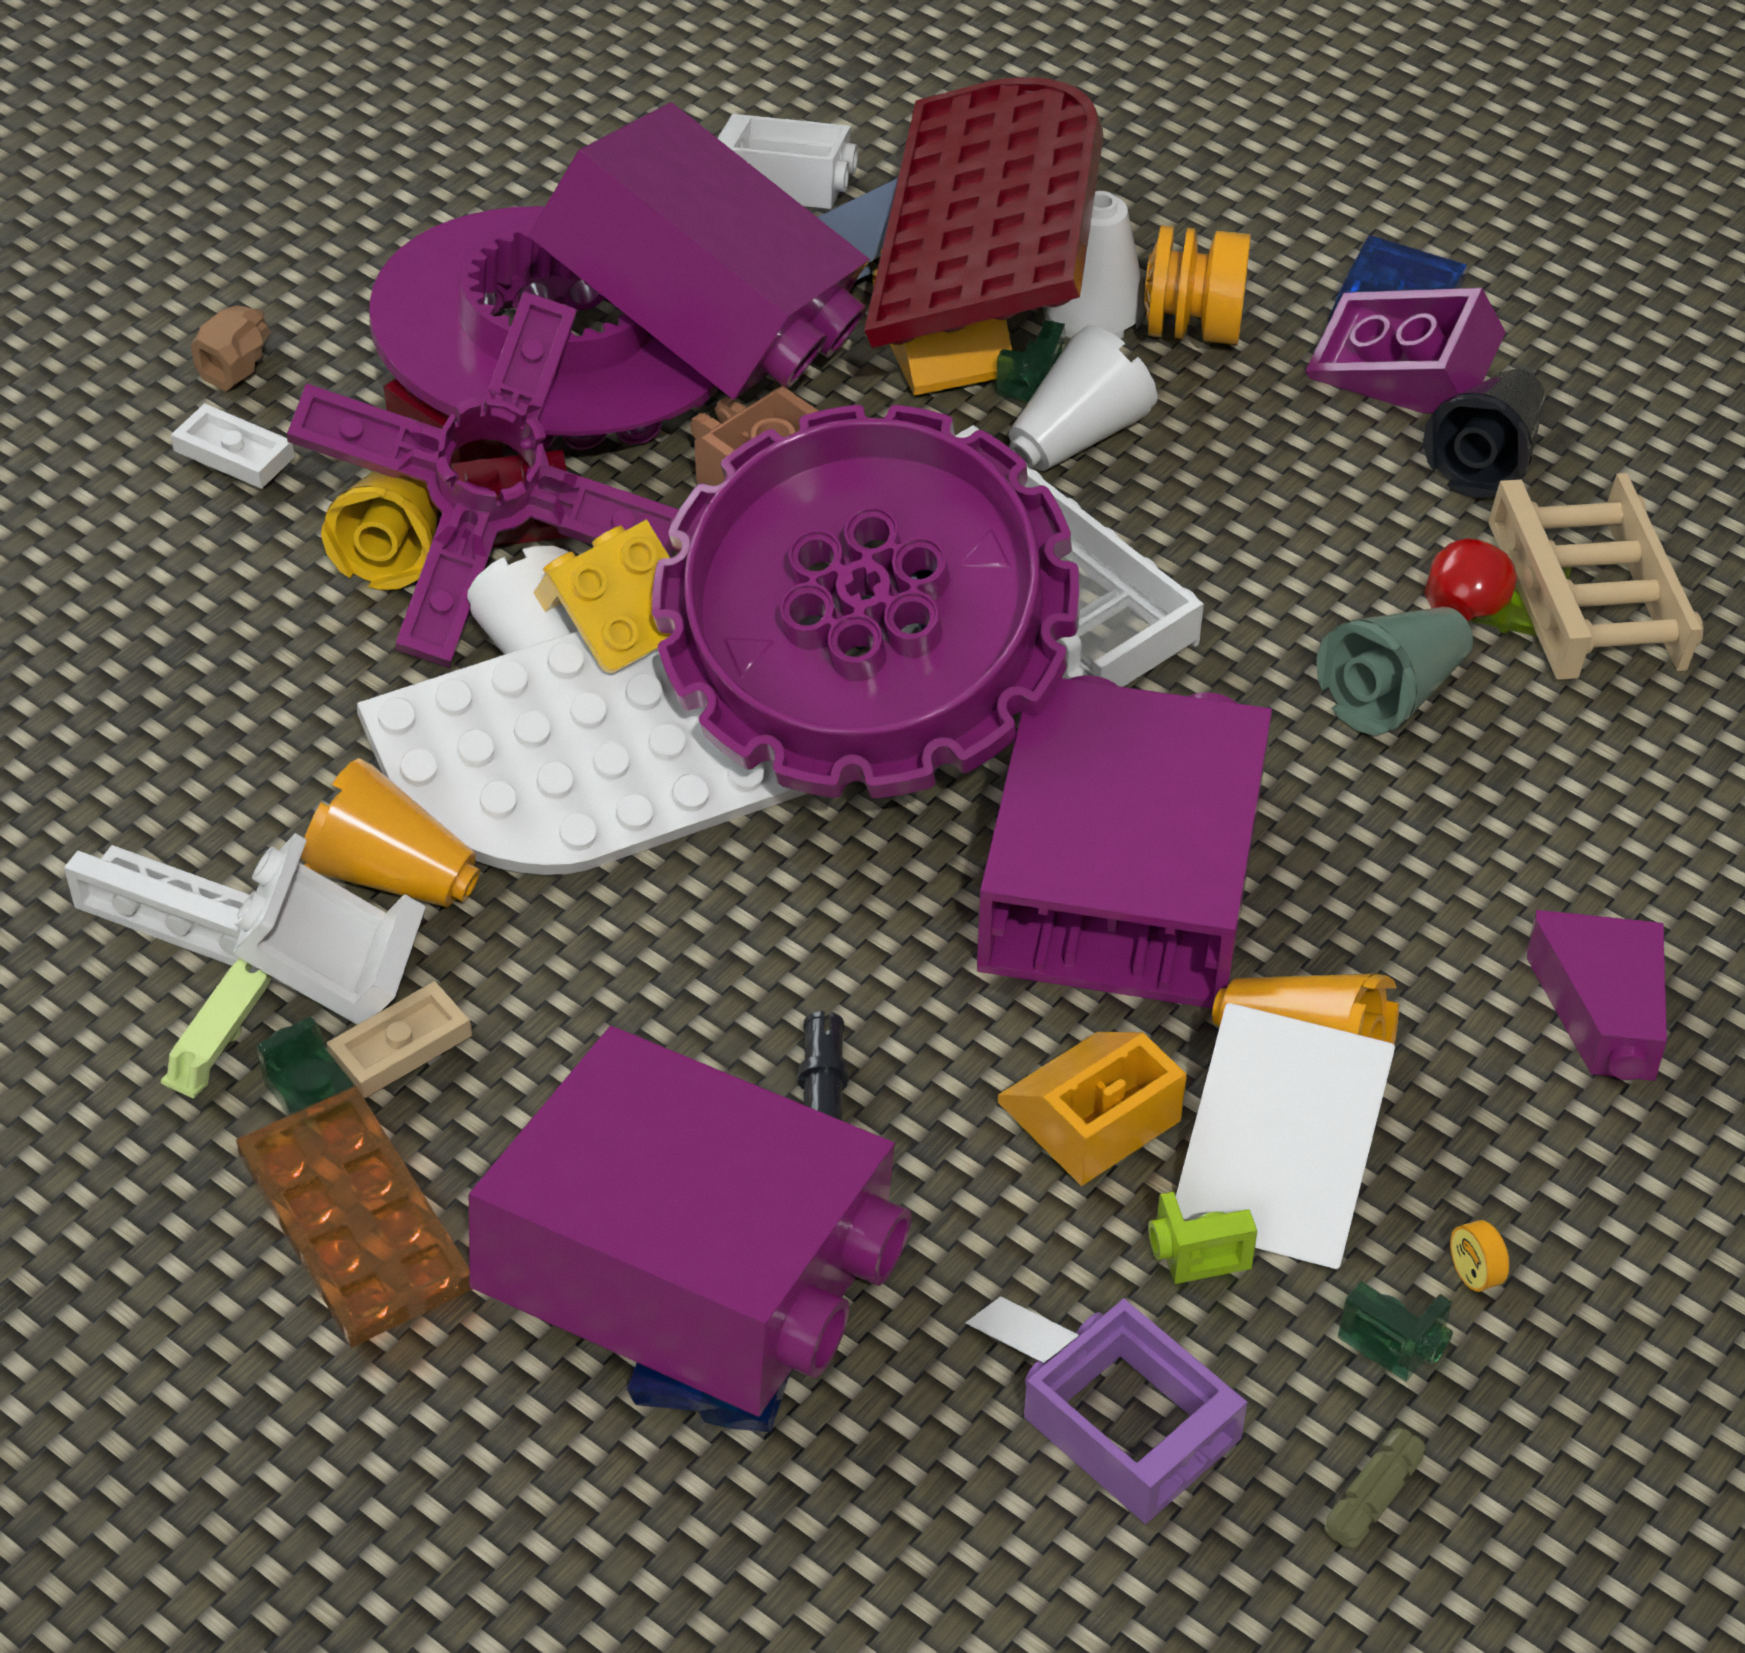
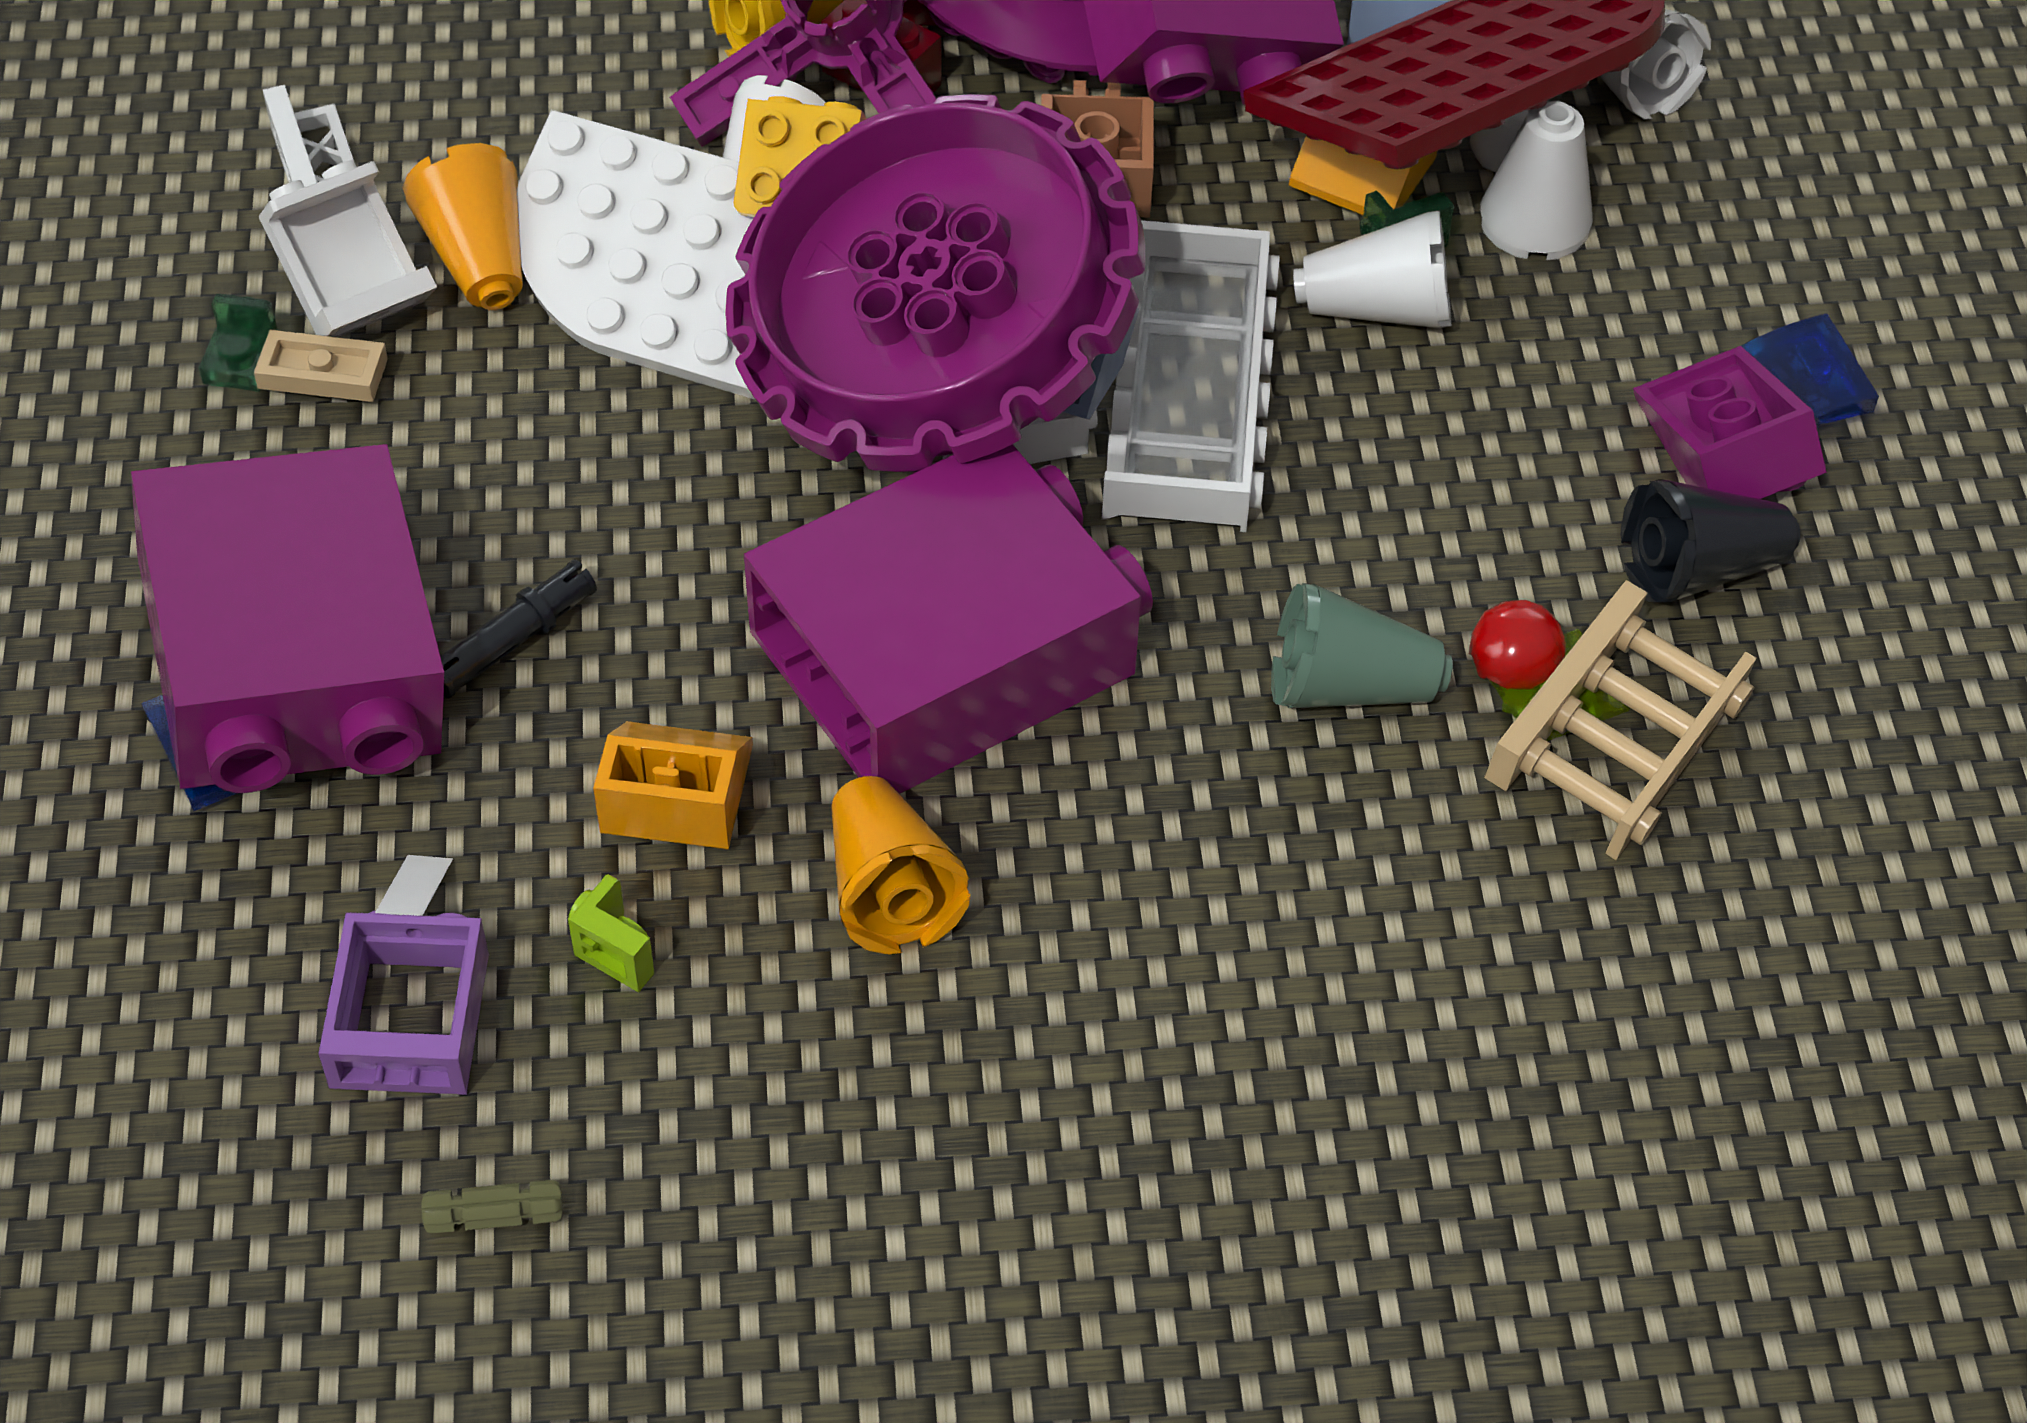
camera: 45 degrees right, 5 degrees up
yellowish green piece [161,958,272,1099] -> none
clear orange plate [236,1086,473,1348] -> none
light orange wheel [1144,225,1251,346] -> none
white sticker [1176,1003,1395,1269] -> none
clear green bracket [1337,1281,1453,1382] -> none
light orange tile [1450,1220,1509,1292] -> none
magenta slope [1527,910,1667,1081] -> none

